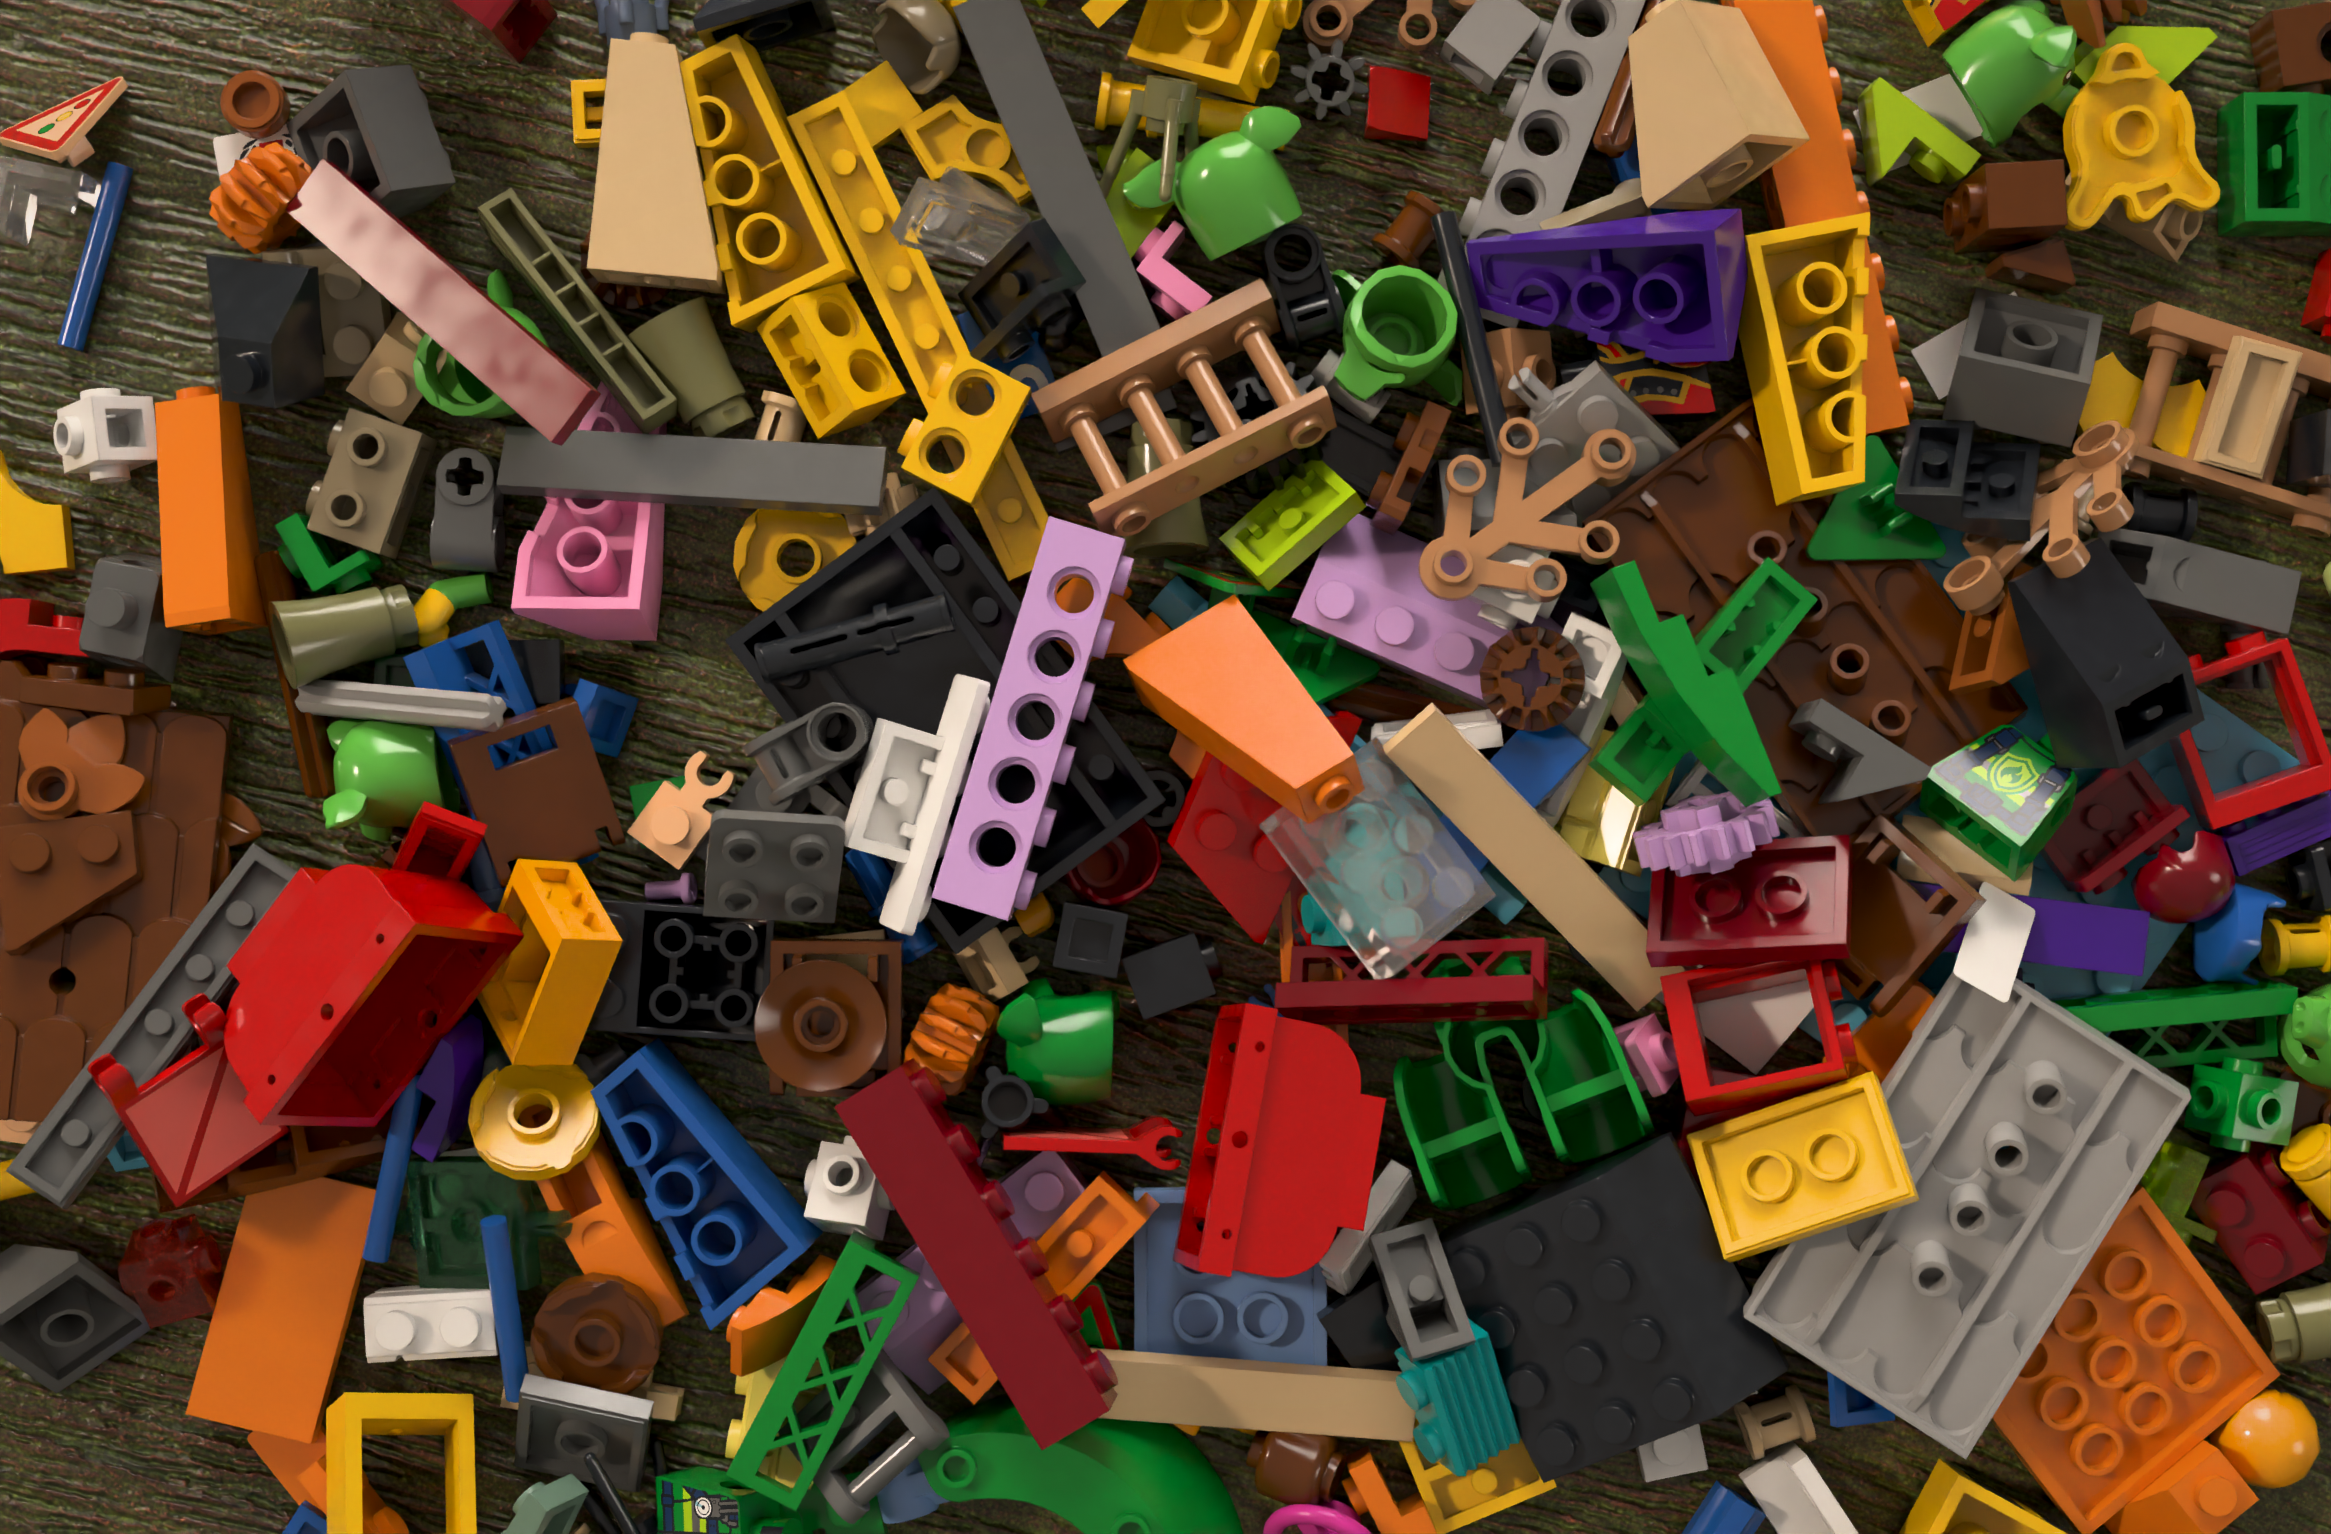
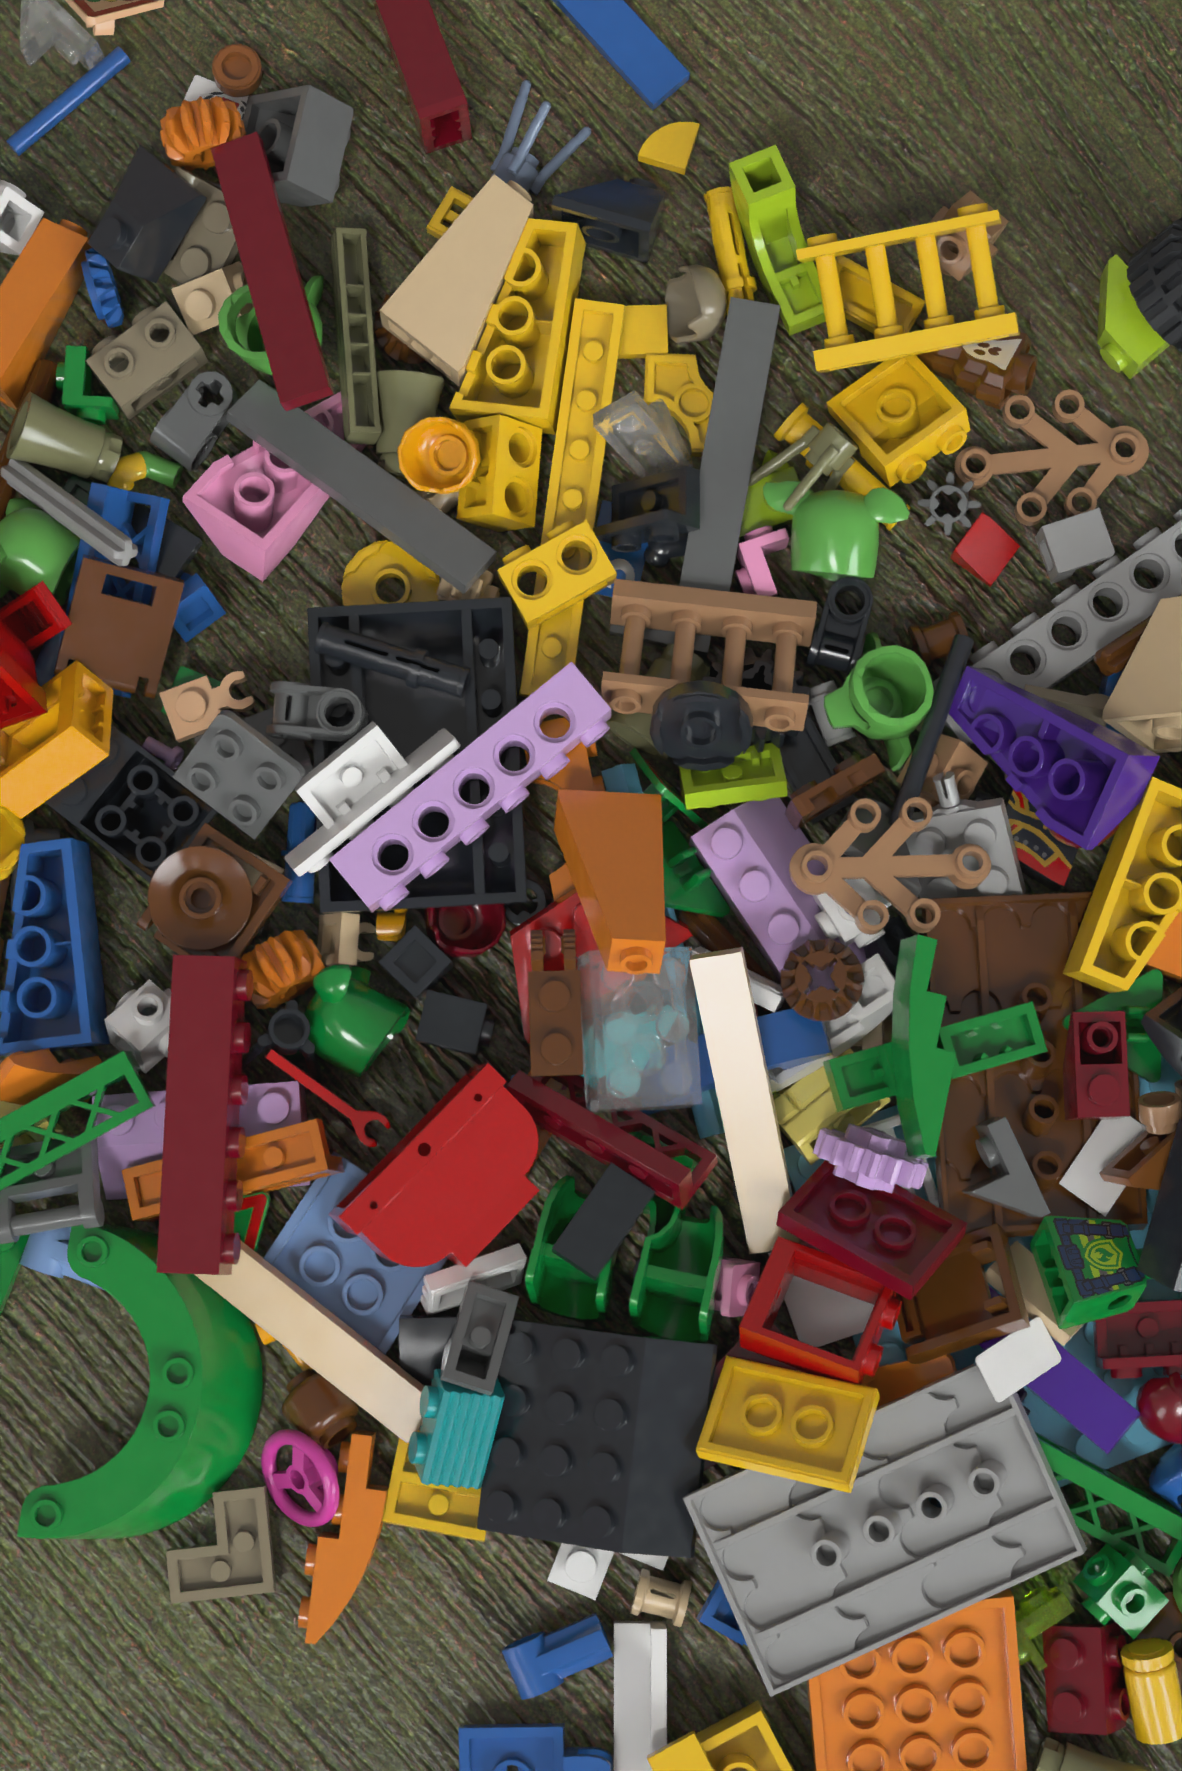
camera: 35 degrees right, 5 degrees down
none -> blue gear [81,248,124,328]
none -> light orange hair [397,417,481,494]
none -> reddish brown hinge [528,929,584,1077]
none -> black tile [552,1162,655,1281]
none -> black tile [649,680,753,771]
none -> white sticker [1059,1116,1146,1217]
none -> dark red slope [1063,1011,1130,1120]

